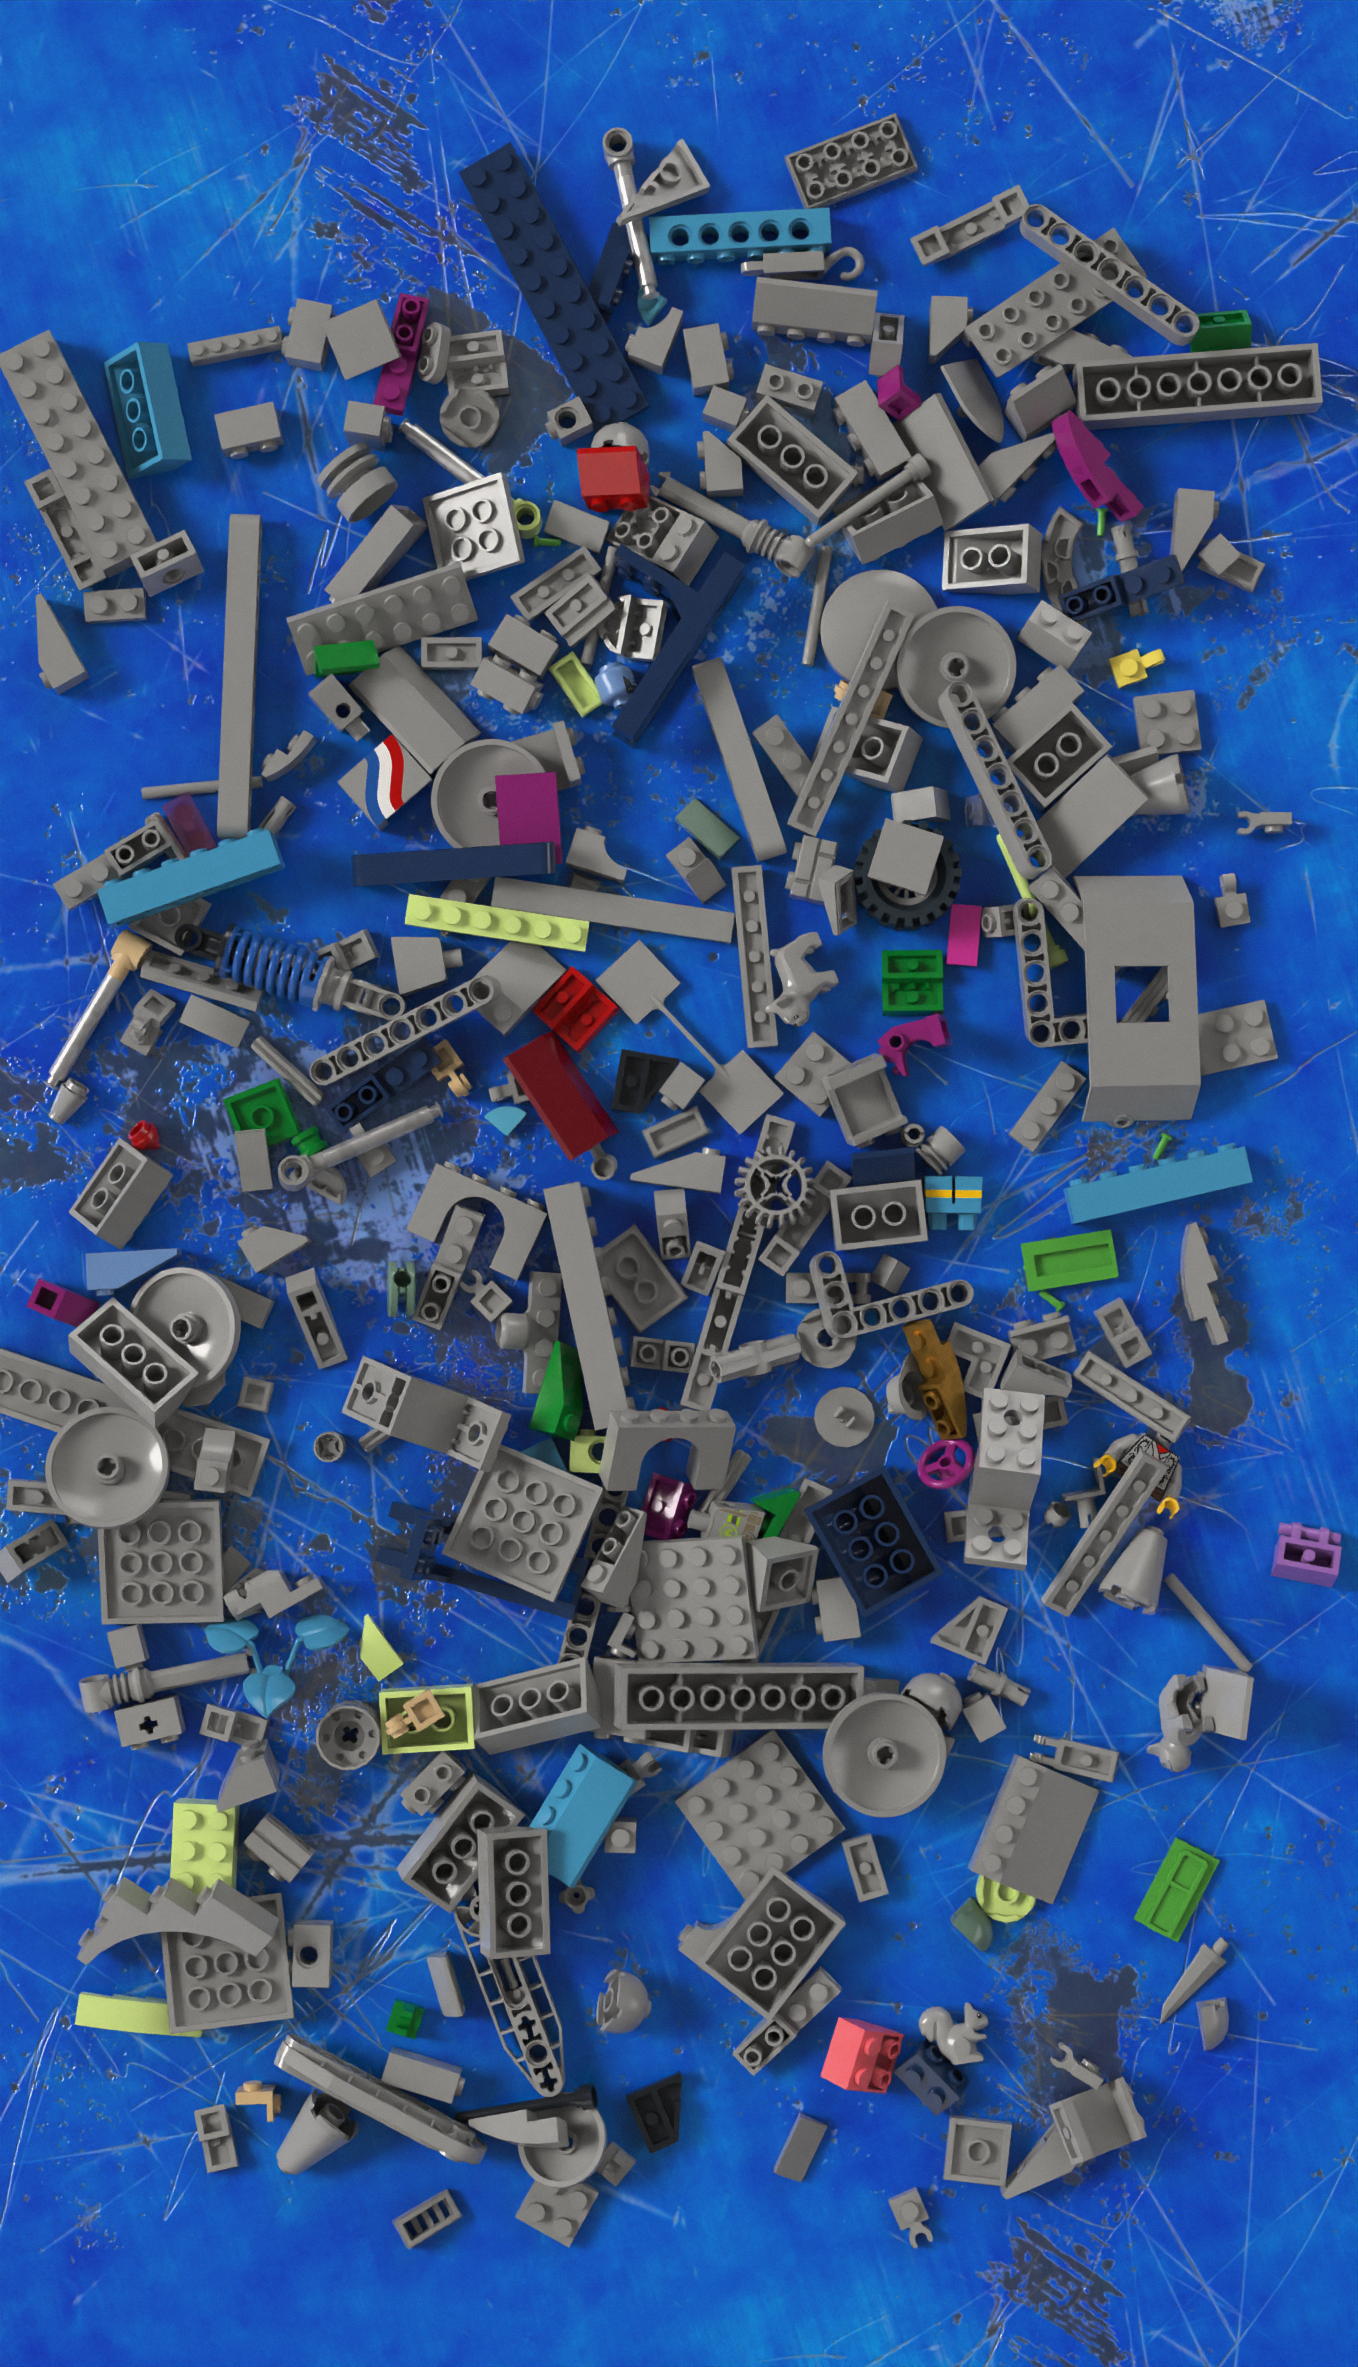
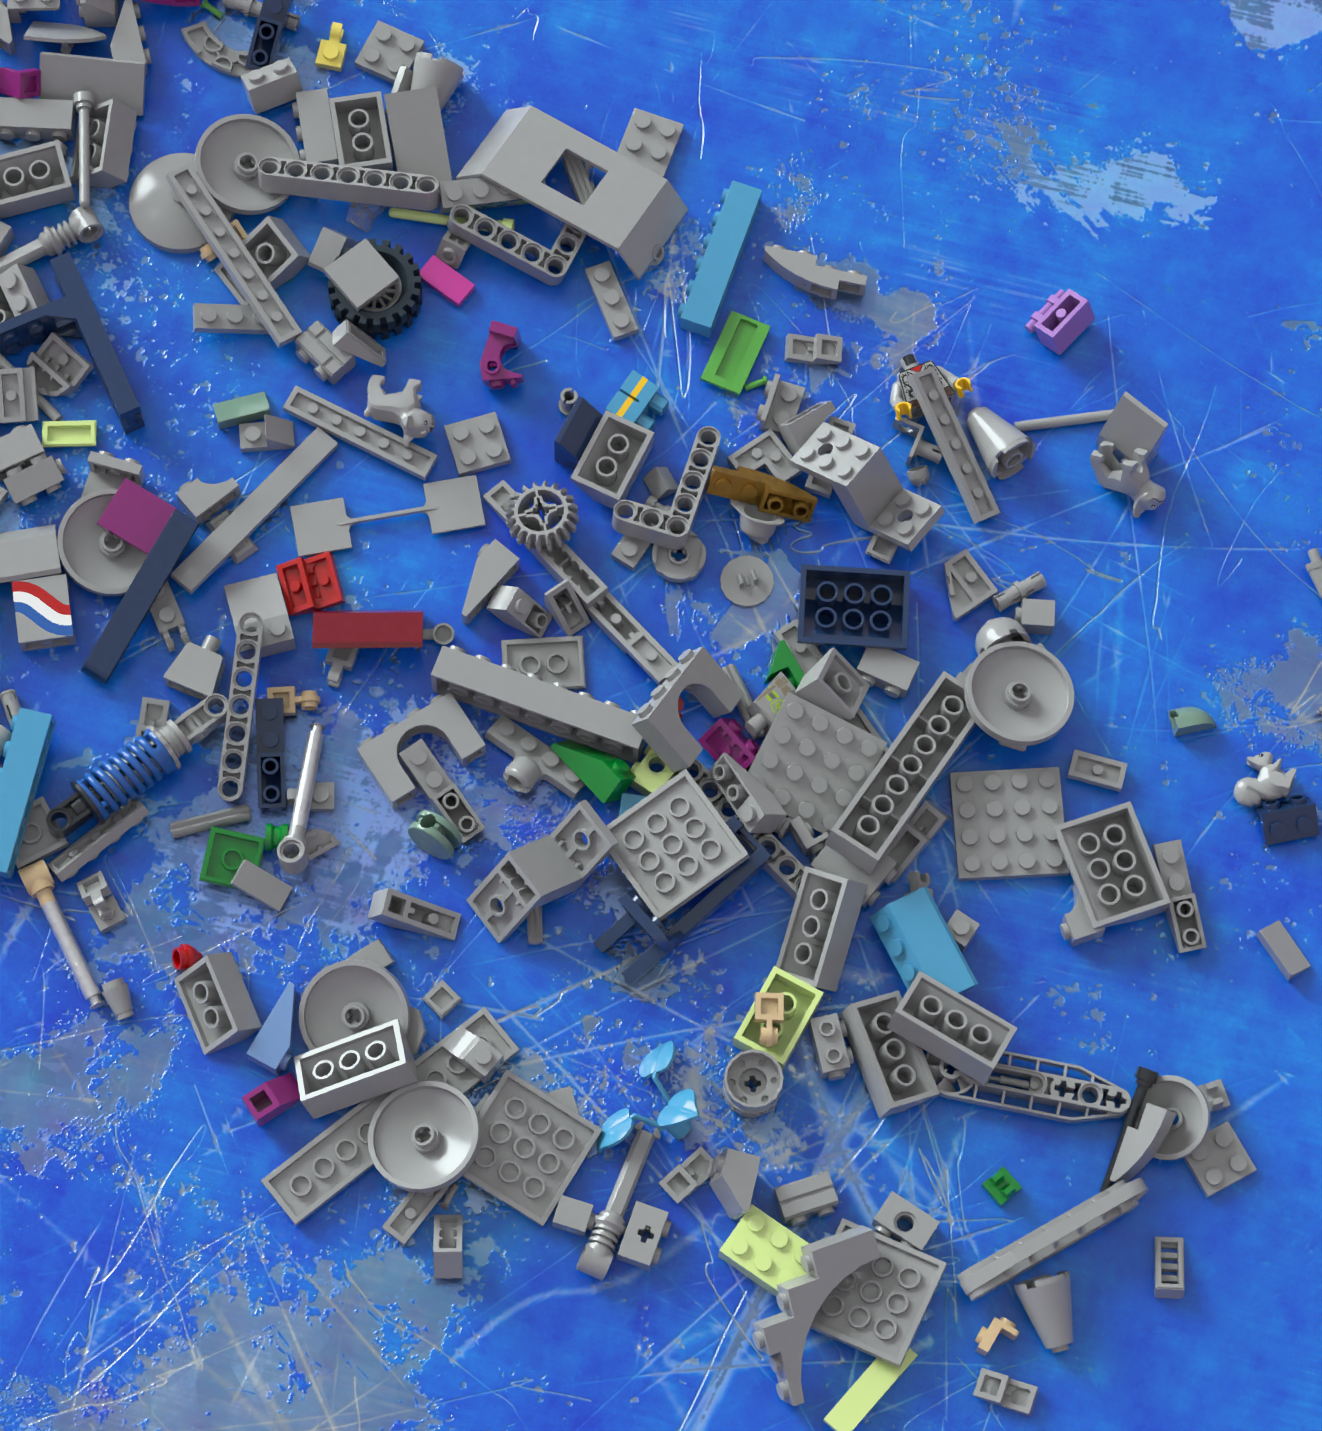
camera: 65 degrees left, 15 degrees down
light grey slope [178,994,250,1049] -> none
light grey plate [223,1568,326,1621] -> none
light grey slope [237,1224,311,1273] -> none
light grey wheel [313,1431,347,1462] -> none
yellowish green slope [359,1614,404,1681] -> none
light grey brick [381,2046,466,2104] -> none
yellowish green plate [405,894,590,952] -> none
light grey slope [427,1951,466,2017] -> none
light grey plate [459,1270,514,1324] -> none
medium azure tile [484,1106,527,1137] -> none
light grey plate [558,1879,595,1914] -> none
medium blue head [595,662,637,710] -> none
light grey cylinder [596,1969,651,2034] -> none
black wing [611,1049,679,1114] -> none
black wing [626,2071,682,2154] -> none
light grey slope [628,1336,695,1373] -> none
light grey tile [642,1106,709,1159] -> none
light grey brick [659,1062,705,1111] -> none
light grey beam [692,657,787,863] -> none
light grey piece [709,1334,801,1383] -> none
light grey slope [758,1160,852,1277] -> none
light grey bar [802,546,833,667] -> none
light grey panel [820,1053,908,1148] -> none
coral slope [821,2017,904,2094] -> none
green slope [881,950,944,1016] -> none
light grey piece [915,1125,966,1176] -> none
magenta piece [917,1439,975,1489] -> none
light grey slope [942,524,1042,595] -> none
light grey slope [967,1754,1099,1905] -> none
yellowish green tile [975,1875,1036,1923] -> none
light grey hinge [1029,1734,1120,1783] -> none
light grey tile [1072,1351,1192,1444] -> none
bright green piece [1133,1837,1220,1943] -> none
bright green piece [1152,1133,1173,1160] -> none
light grey plate [1214,873,1251,928] -> none
light grey plate [1237,811,1292,836] -> none

